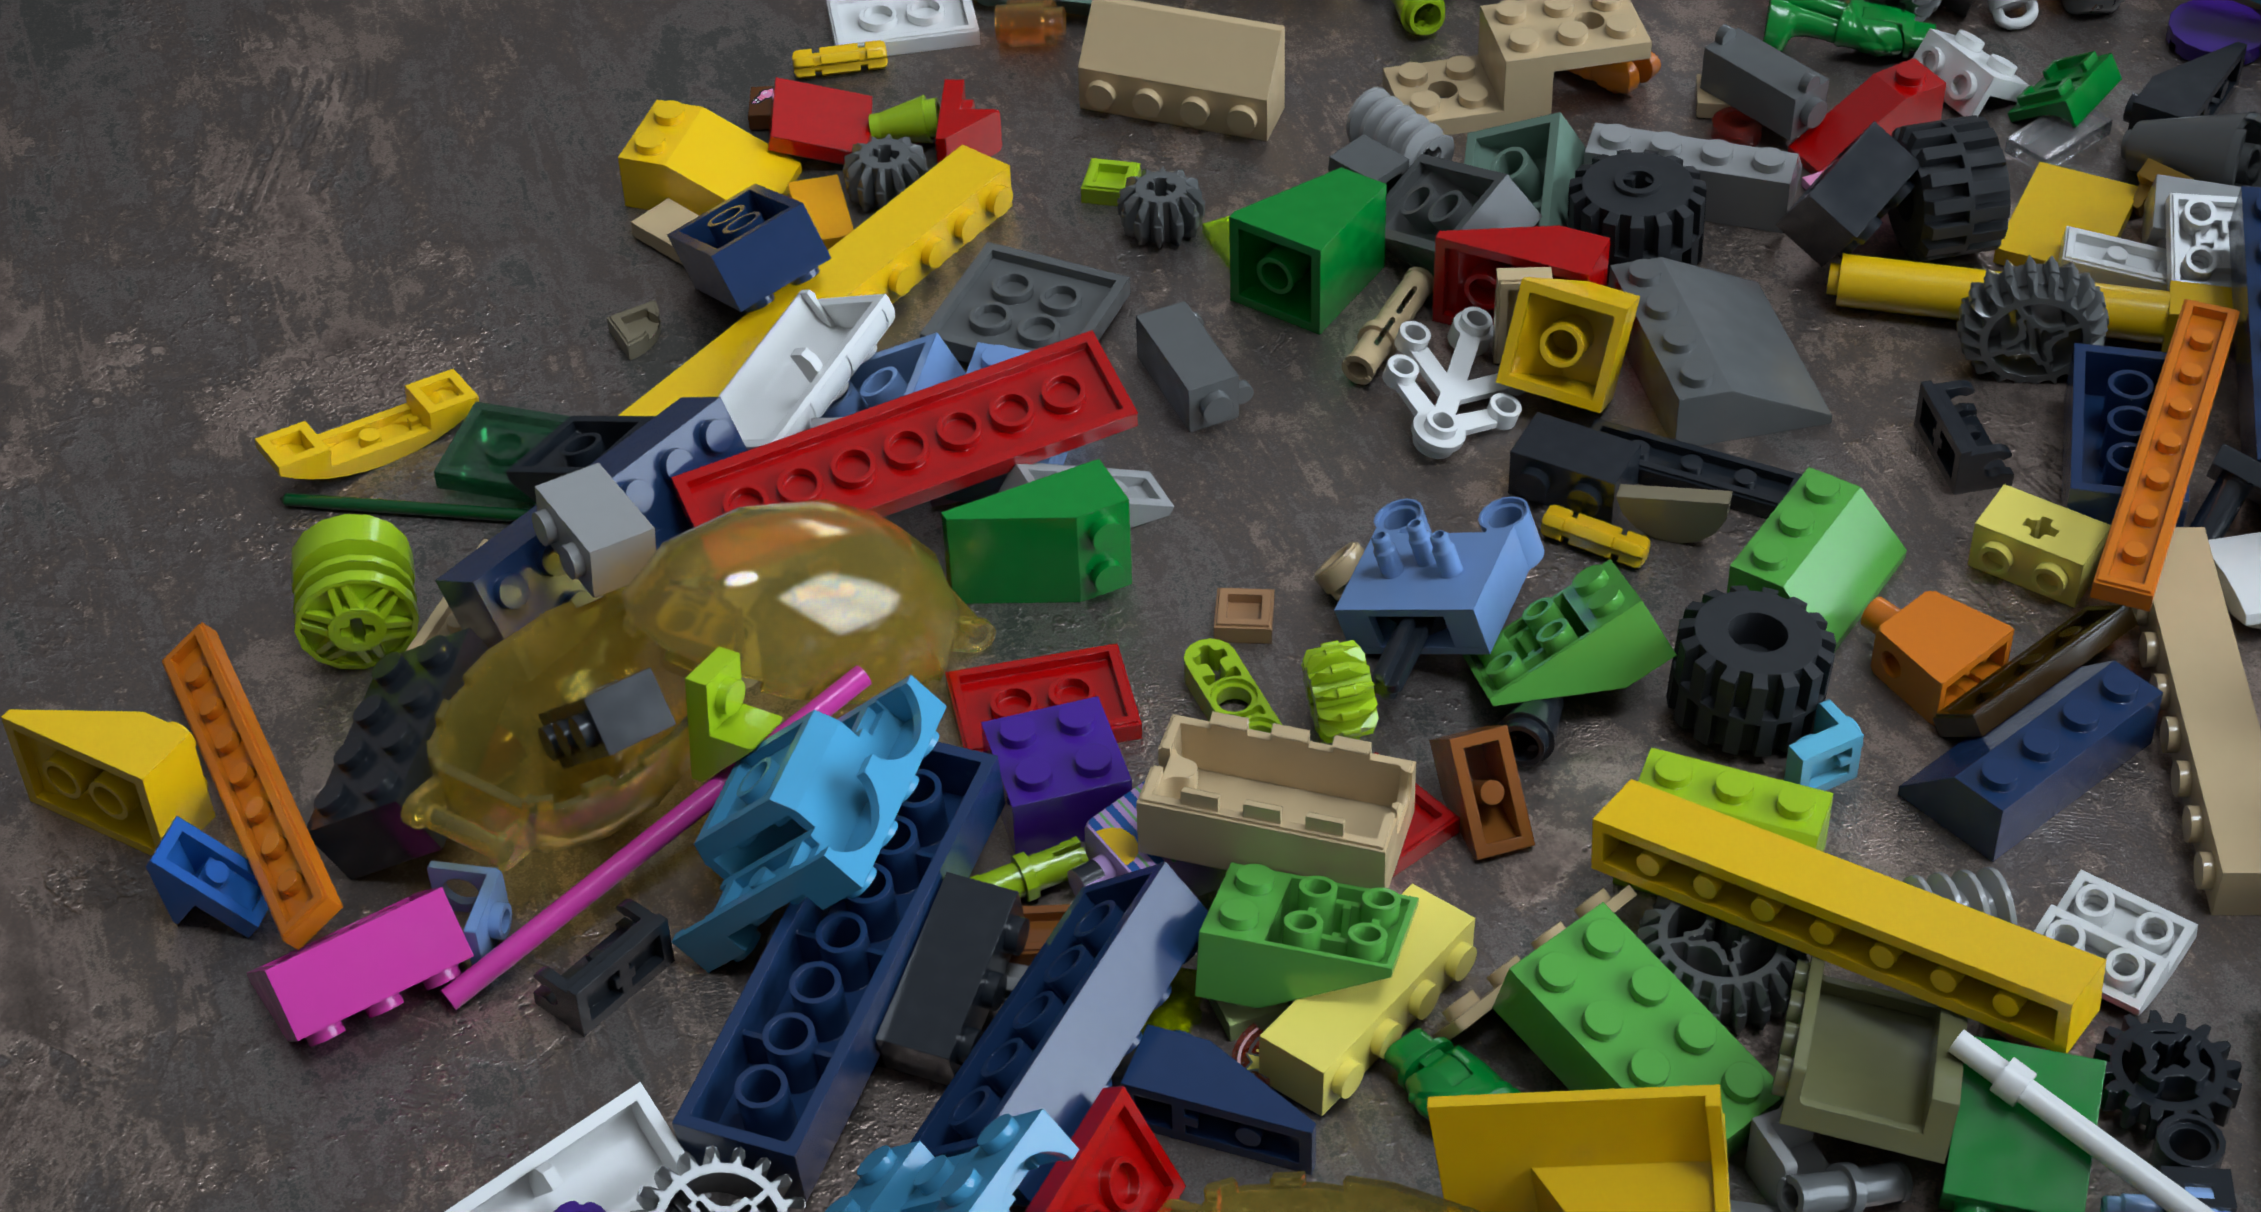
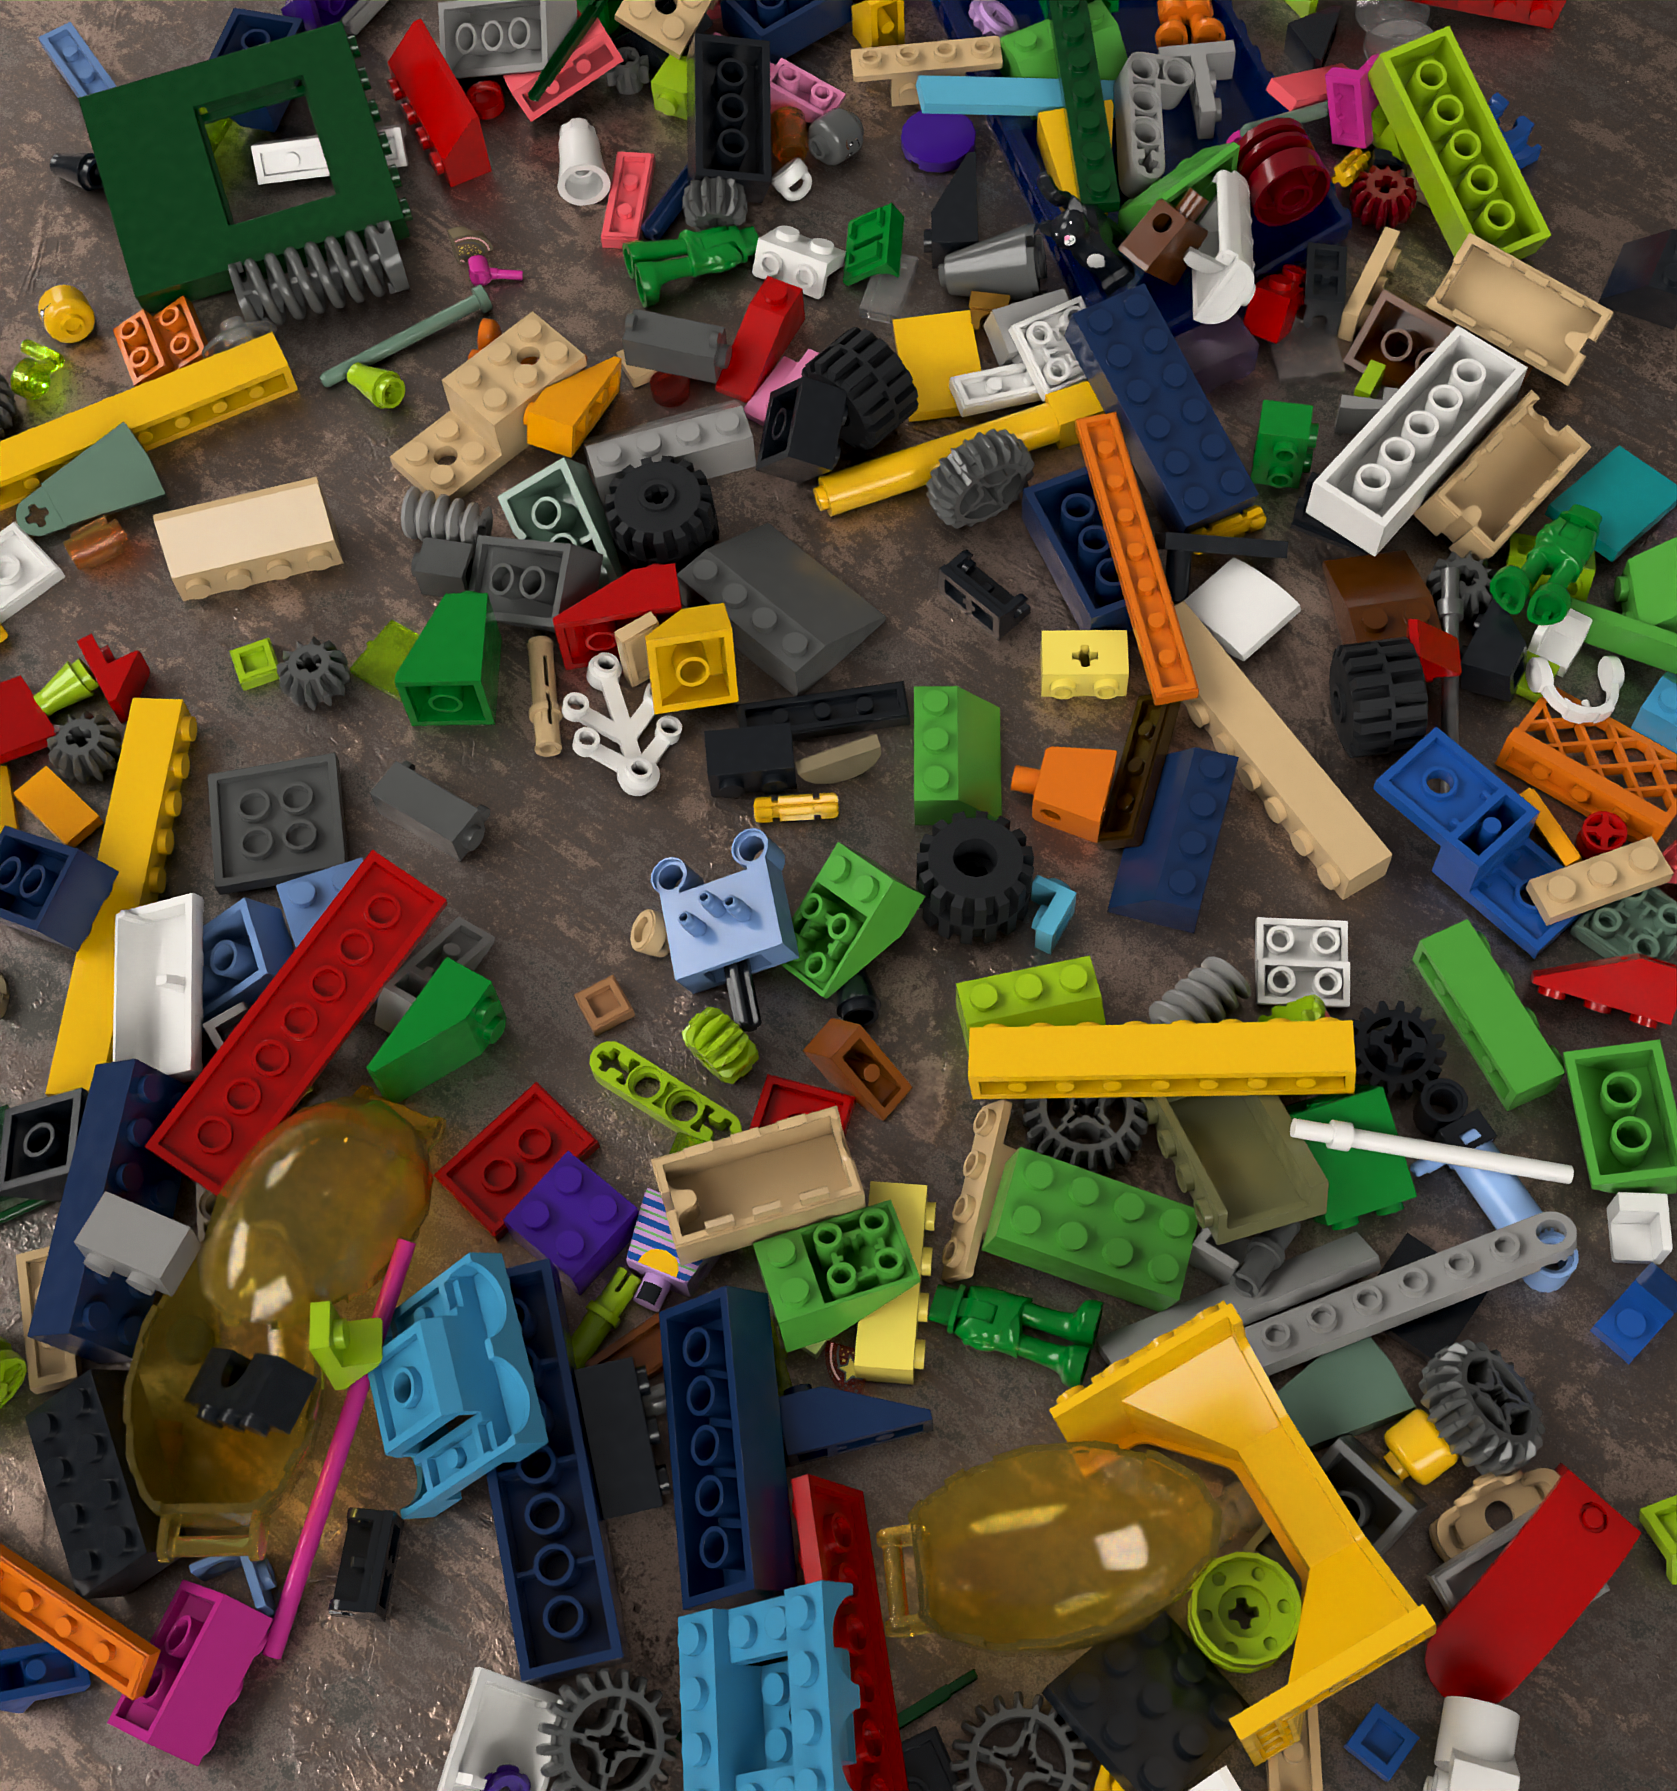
camera: 30 degrees left, 20 degrees up
none -> light orange slope [523,356,622,458]

